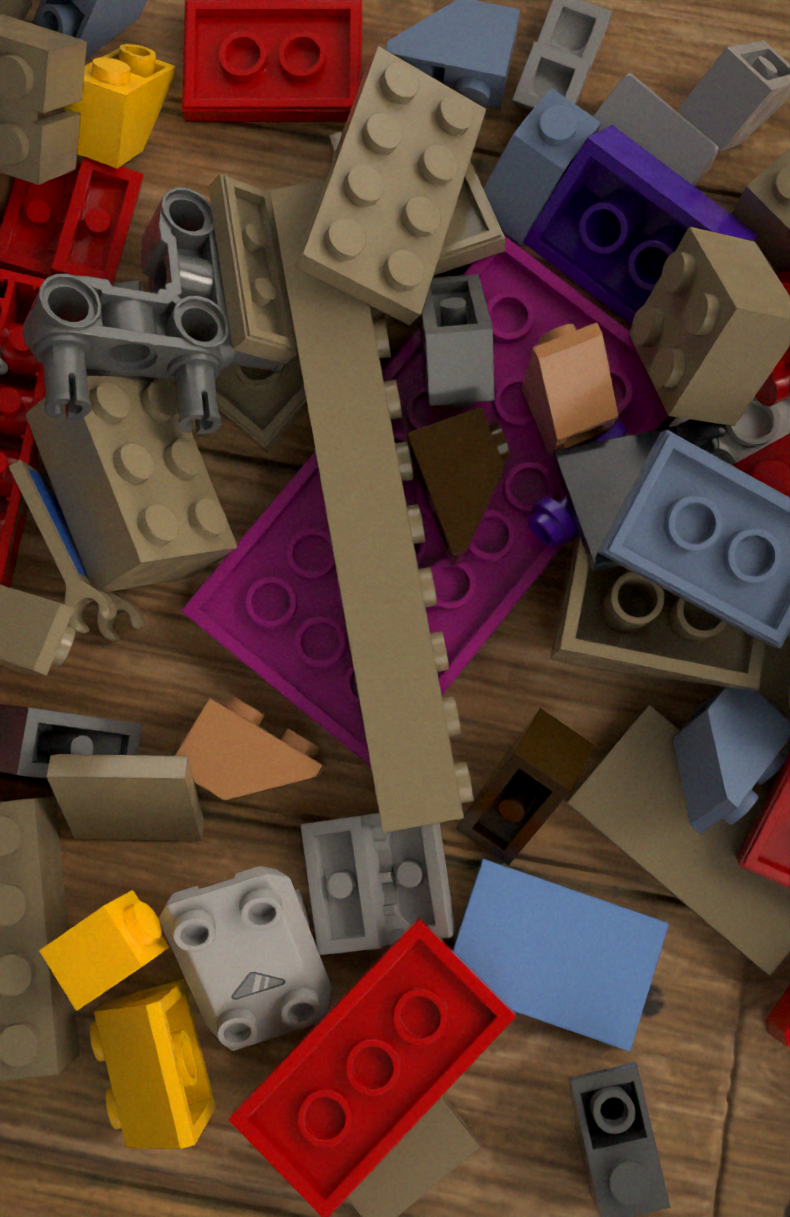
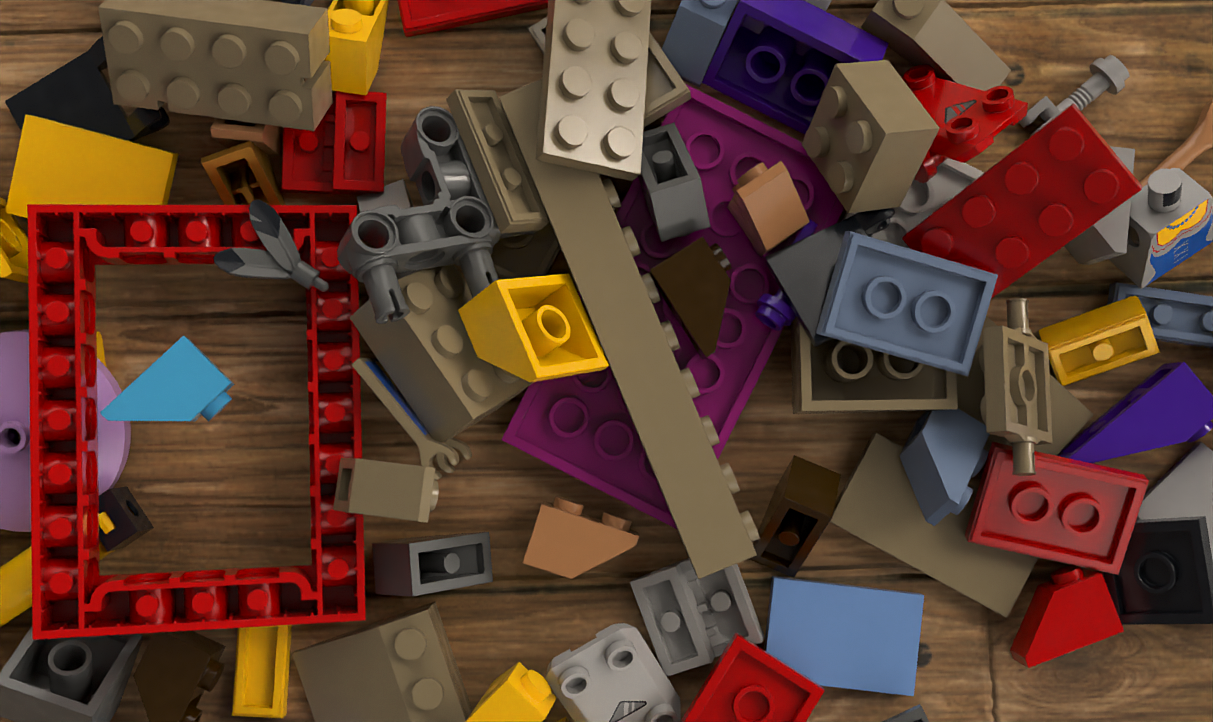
camera: 20 degrees left, 5 degrees up
dark tan tile [46,754,204,841] -> none
none -> yellow slope [458,274,610,383]

